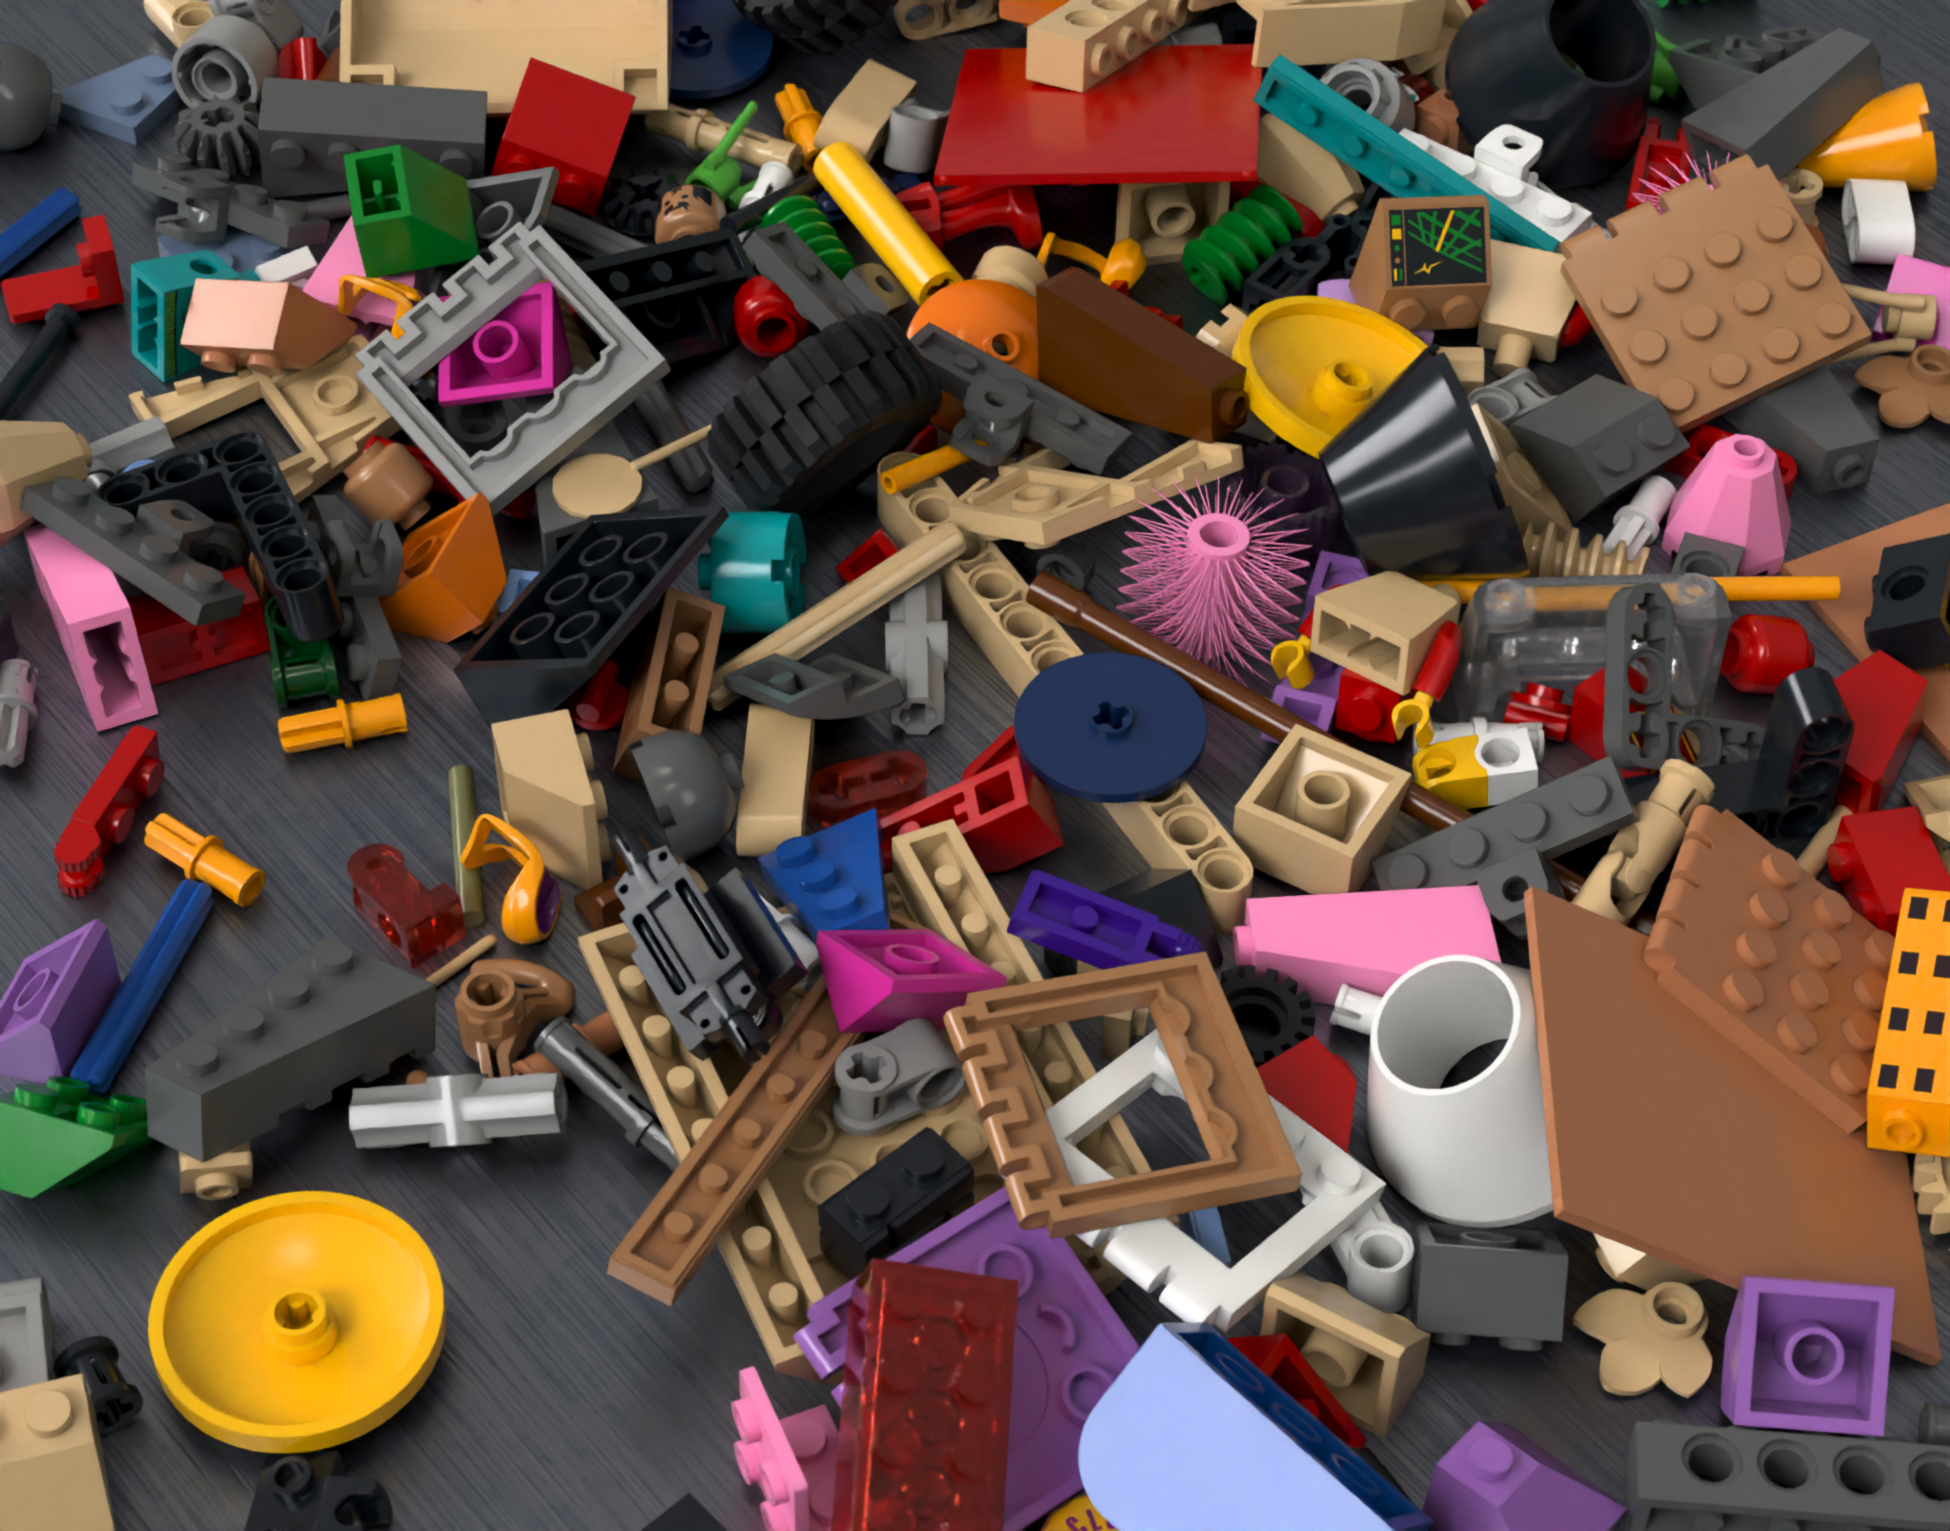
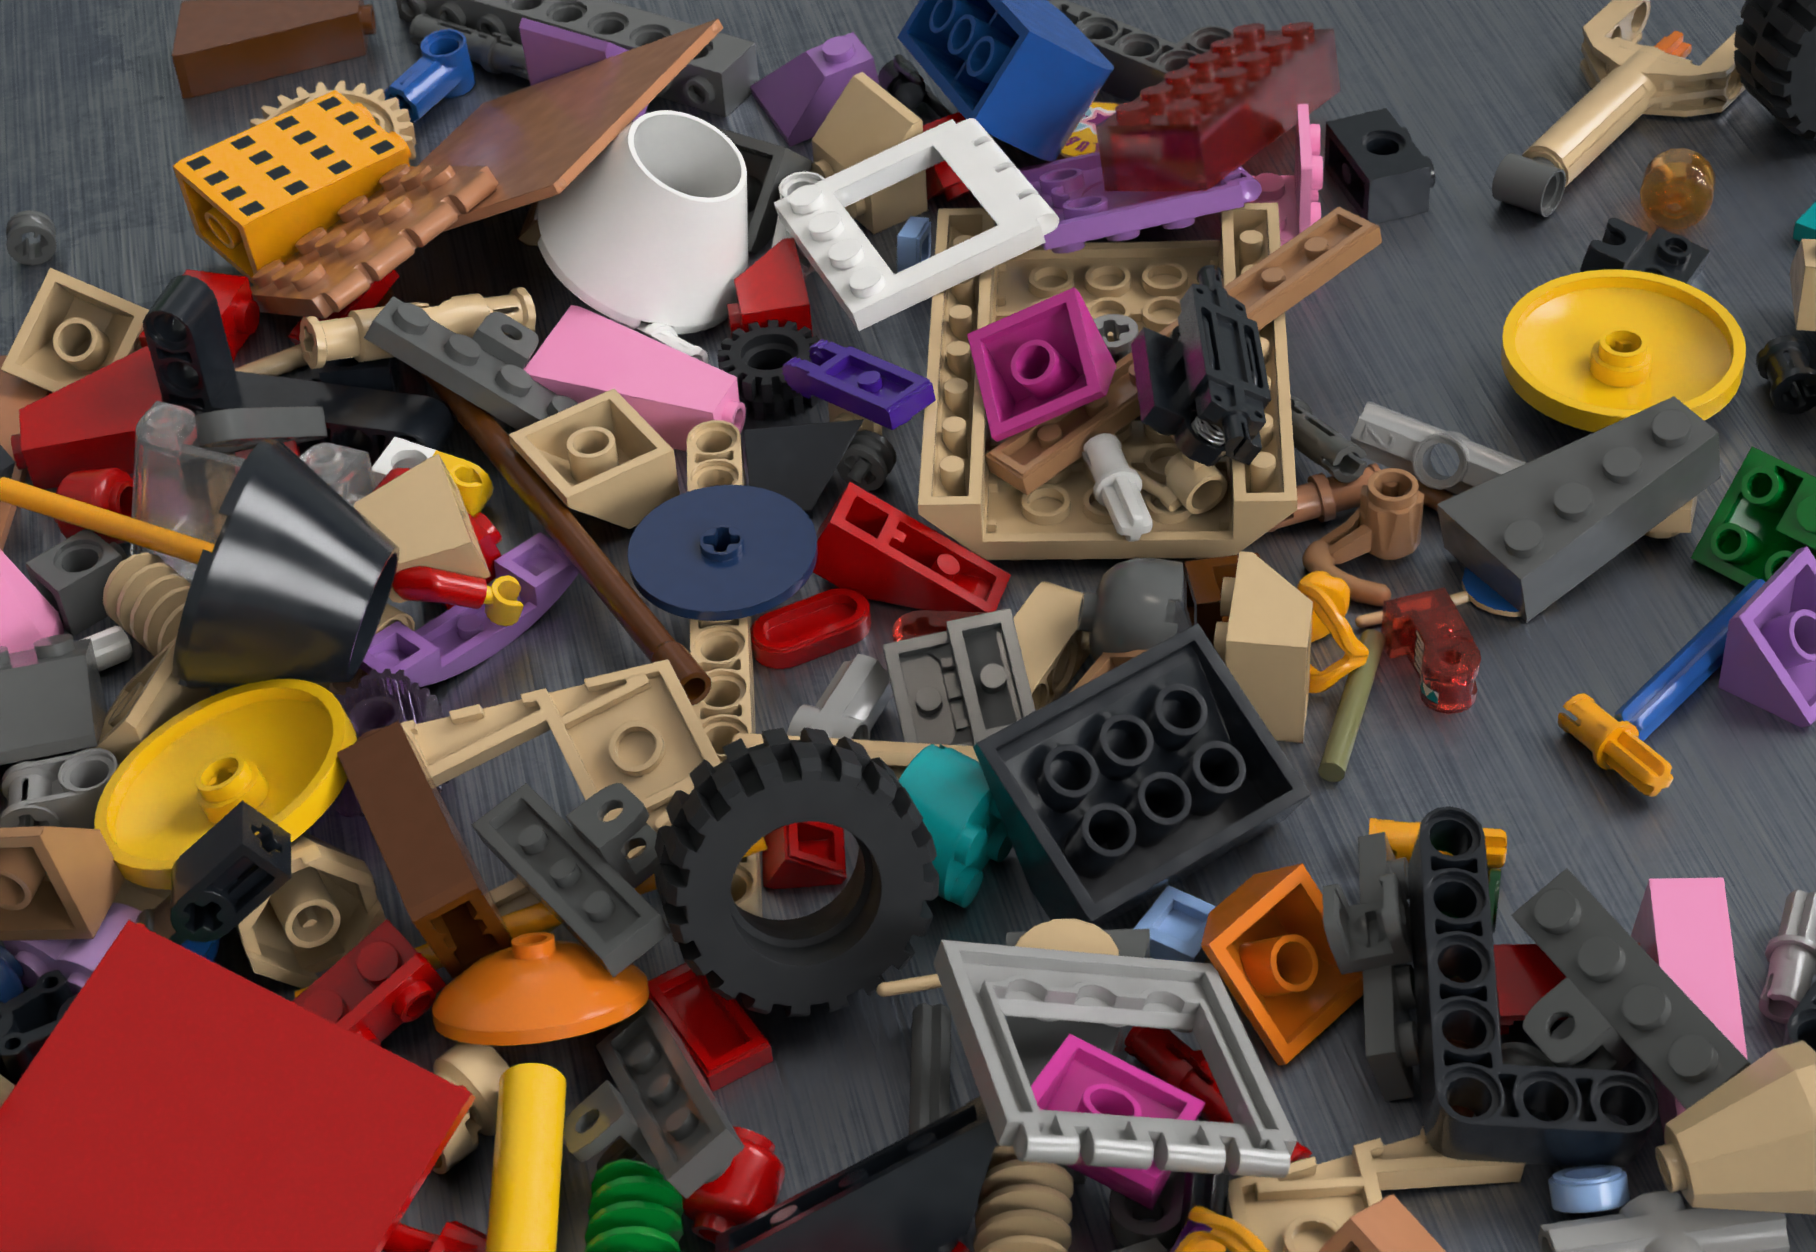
camera: 150 degrees left, 5 degrees down
red hinge [53,725,165,899] -> none
medium nougat head [343,441,433,531] -> none
blue wing [757,808,891,942] -> none
black brick [818,1127,975,1281] -> none
medium nougat hinge [943,952,1302,1239] -> none
bright pink piece [1116,476,1312,688] -> none
none -> black piece [135,800,292,945]

